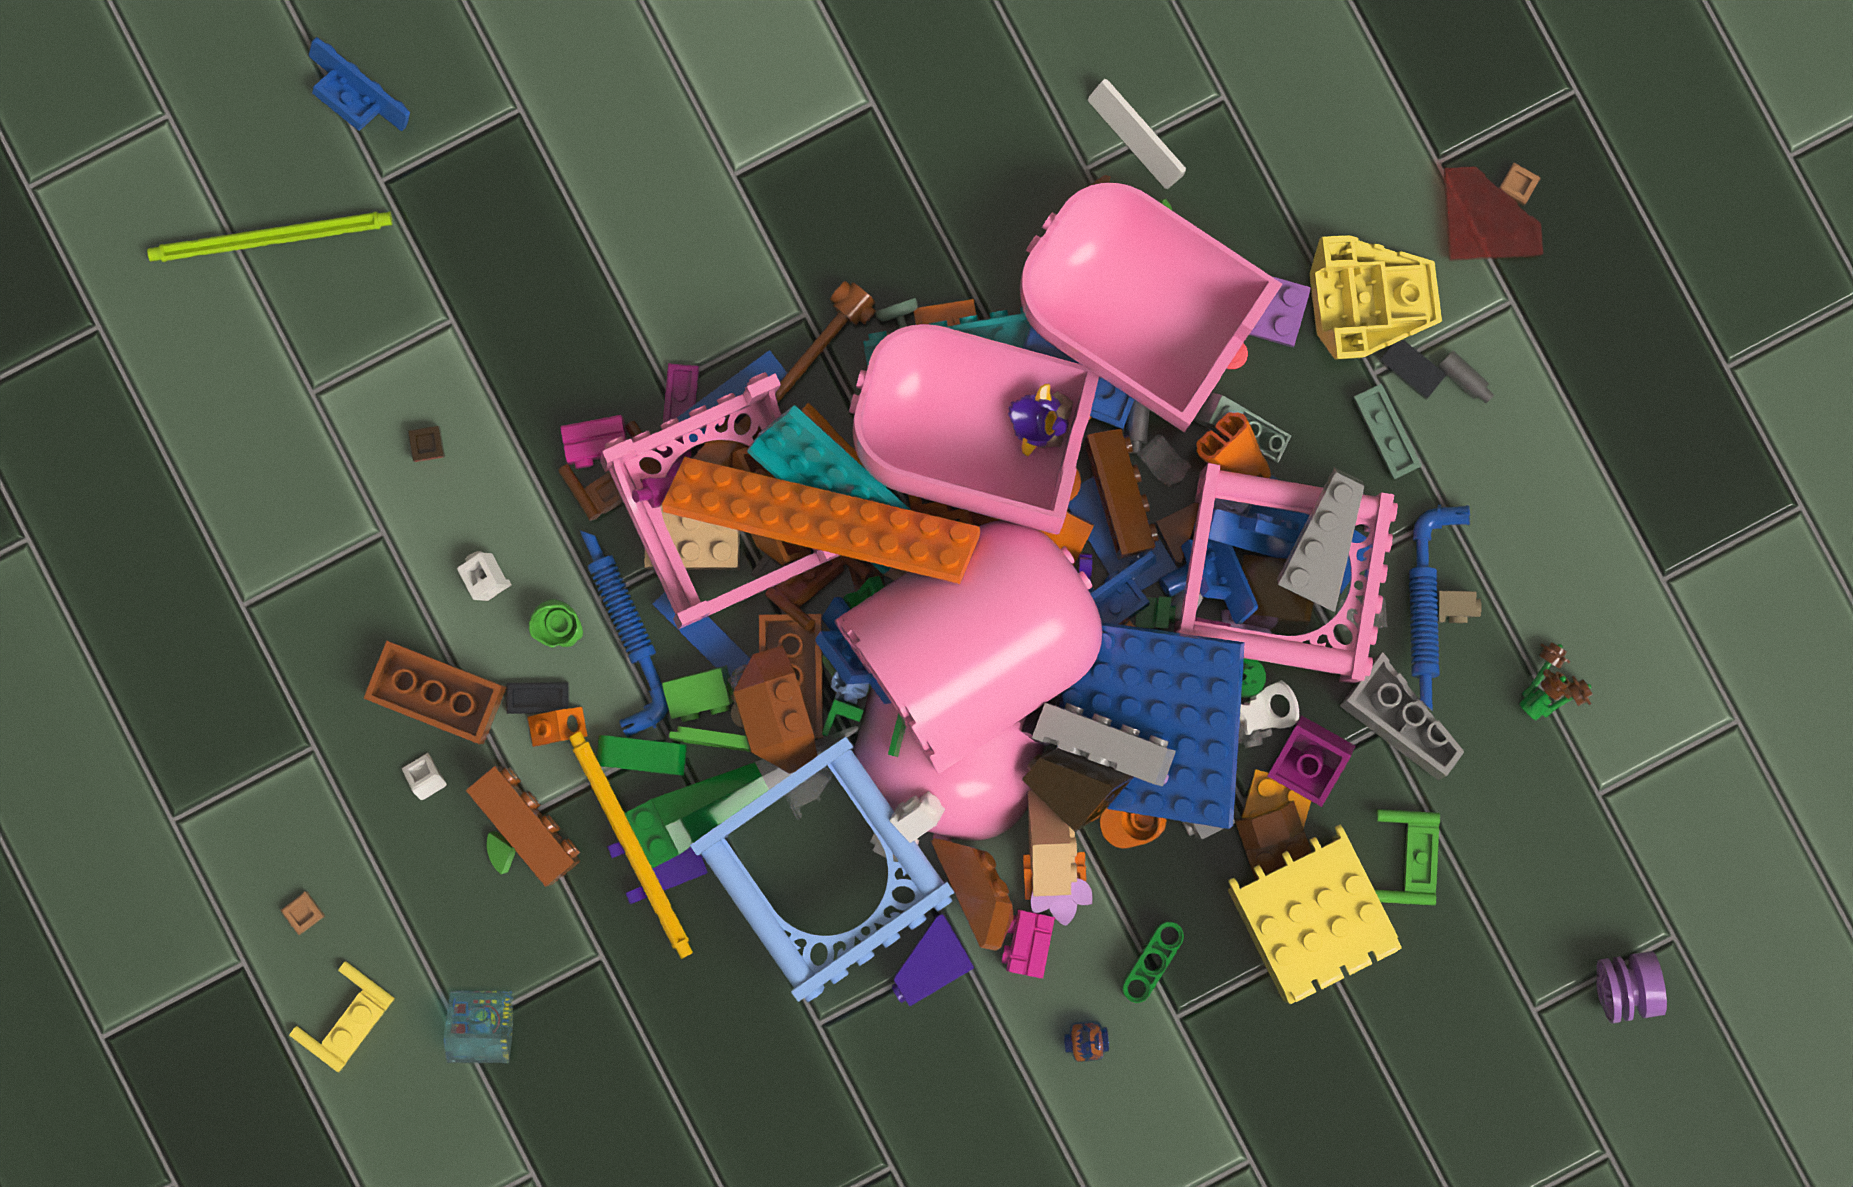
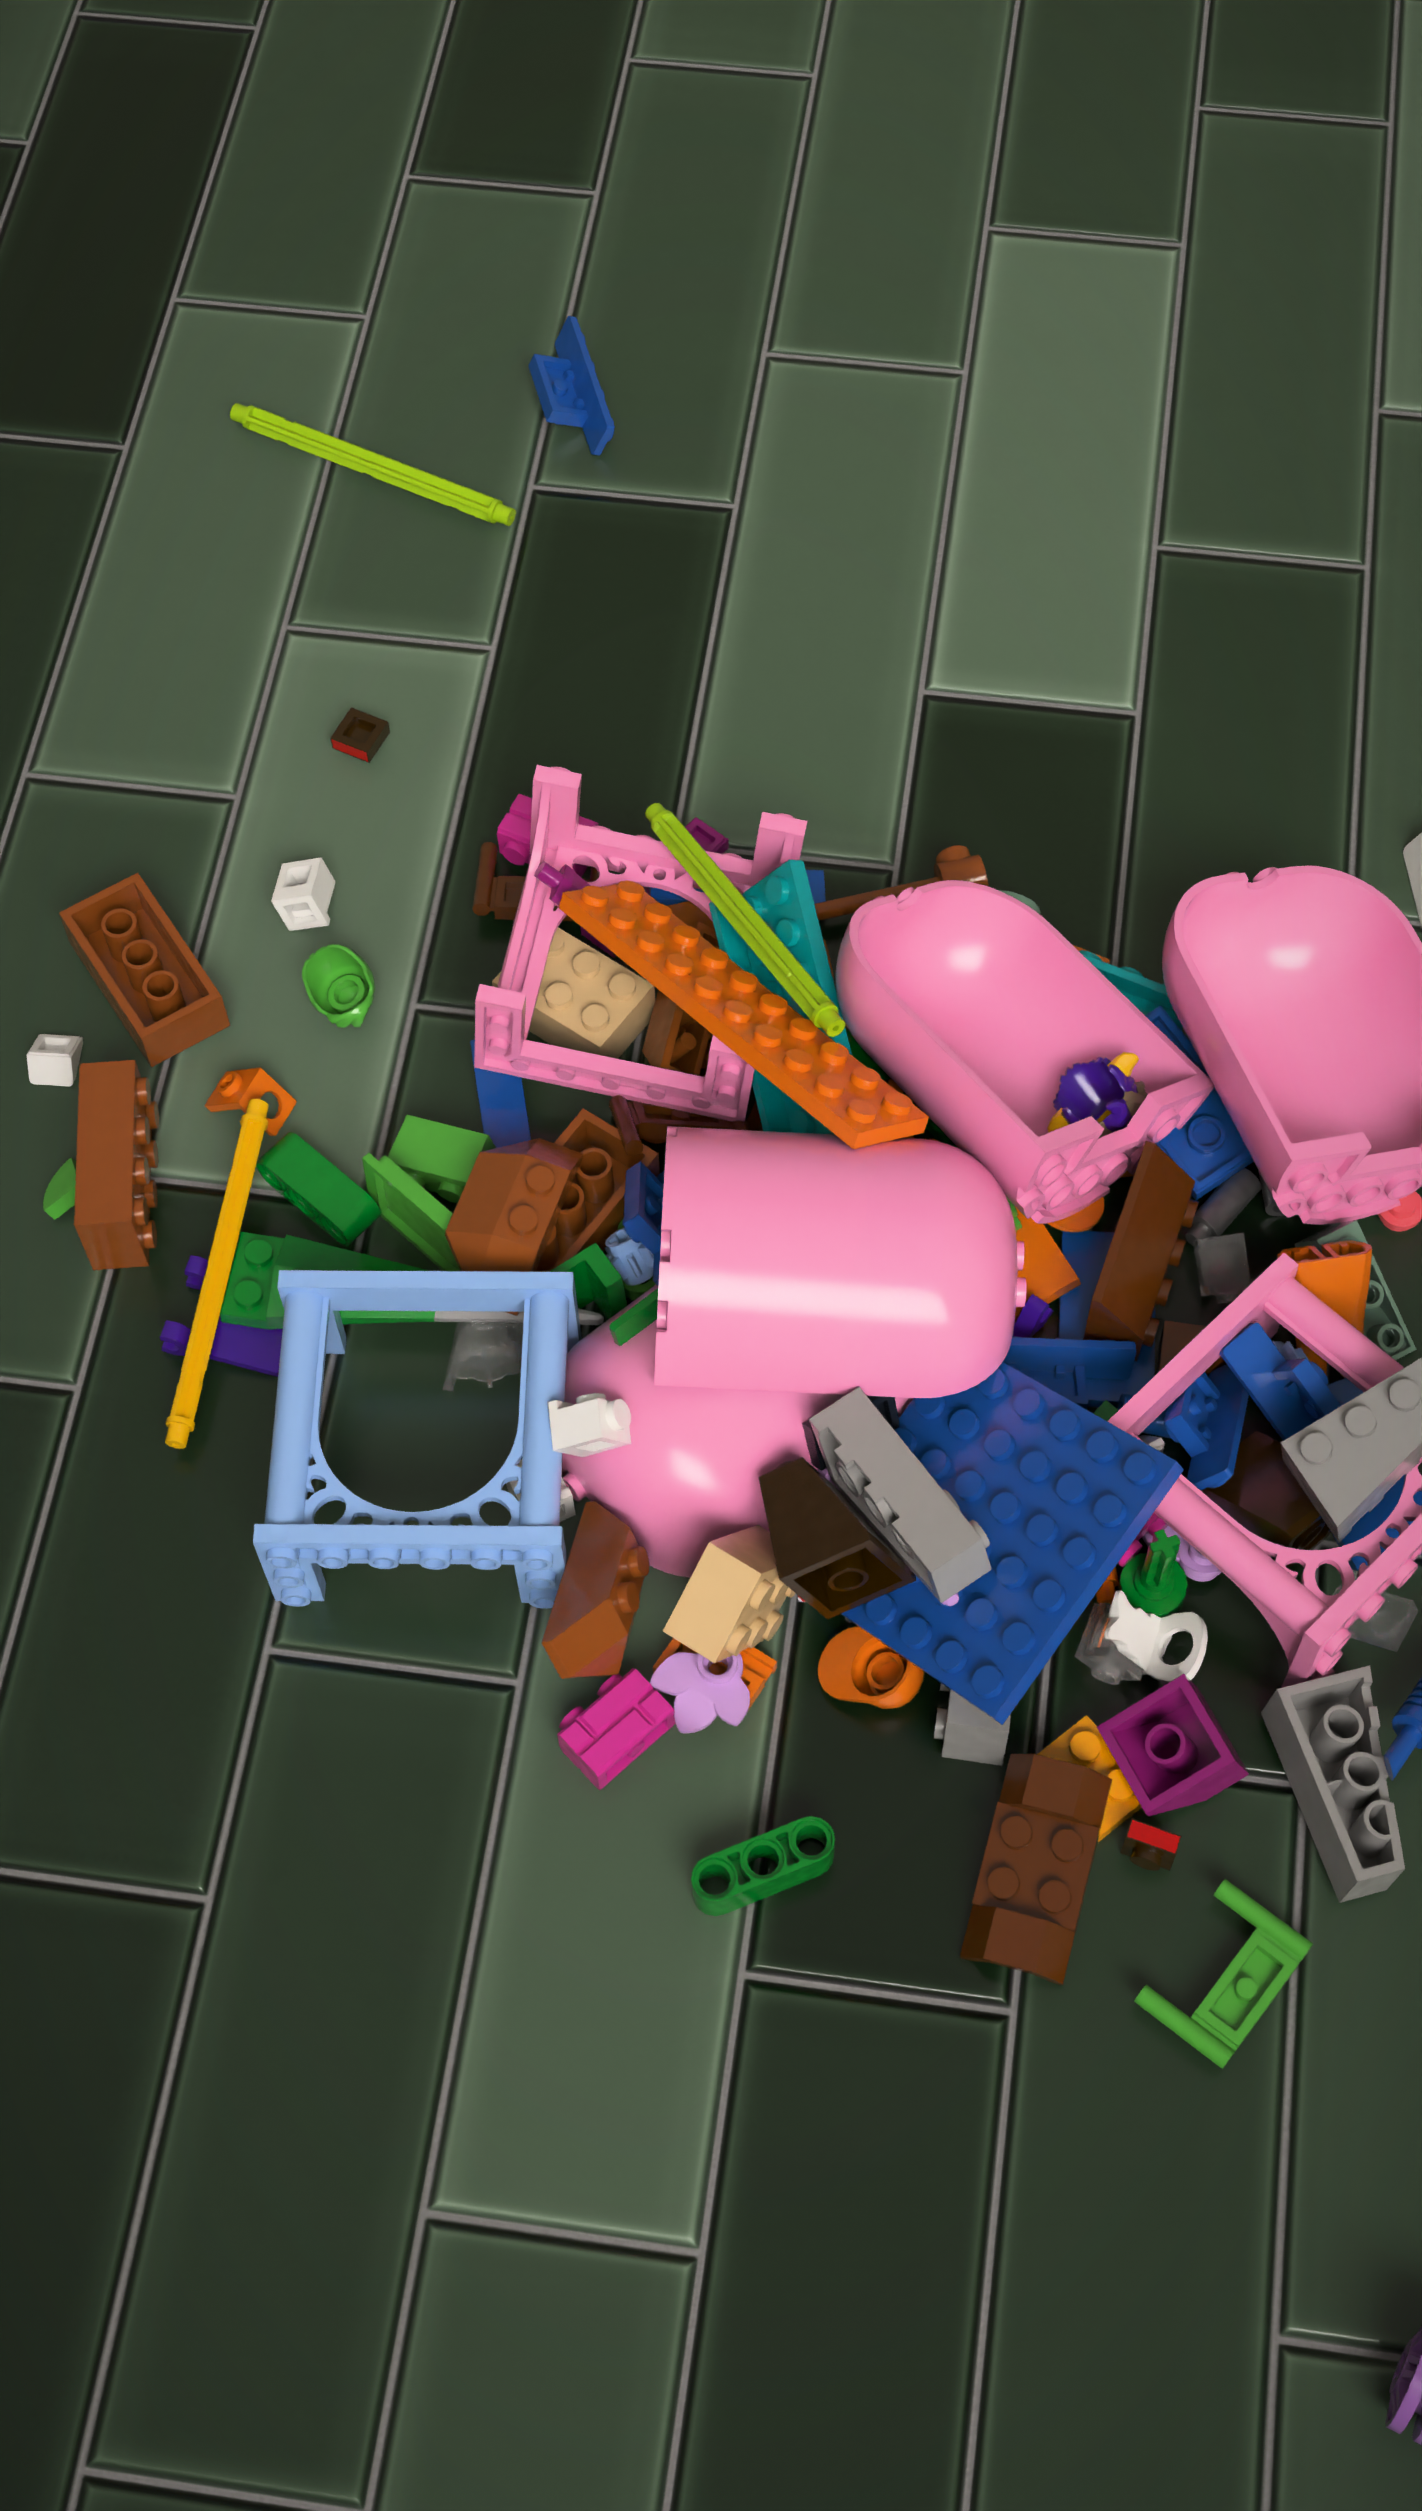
camera: 40 degrees right, 25 degrees down
black tile [507,682,569,714] -> none
blue piece [579,530,669,738] -> none
dark purple slope [892,912,974,1007] -> none
head [1064,1020,1109,1062] -> none
light yellow windscreen [1227,824,1402,1004] -> none
none -> lime piece [645,803,845,1037]
none -> plate [1120,1818,1182,1871]

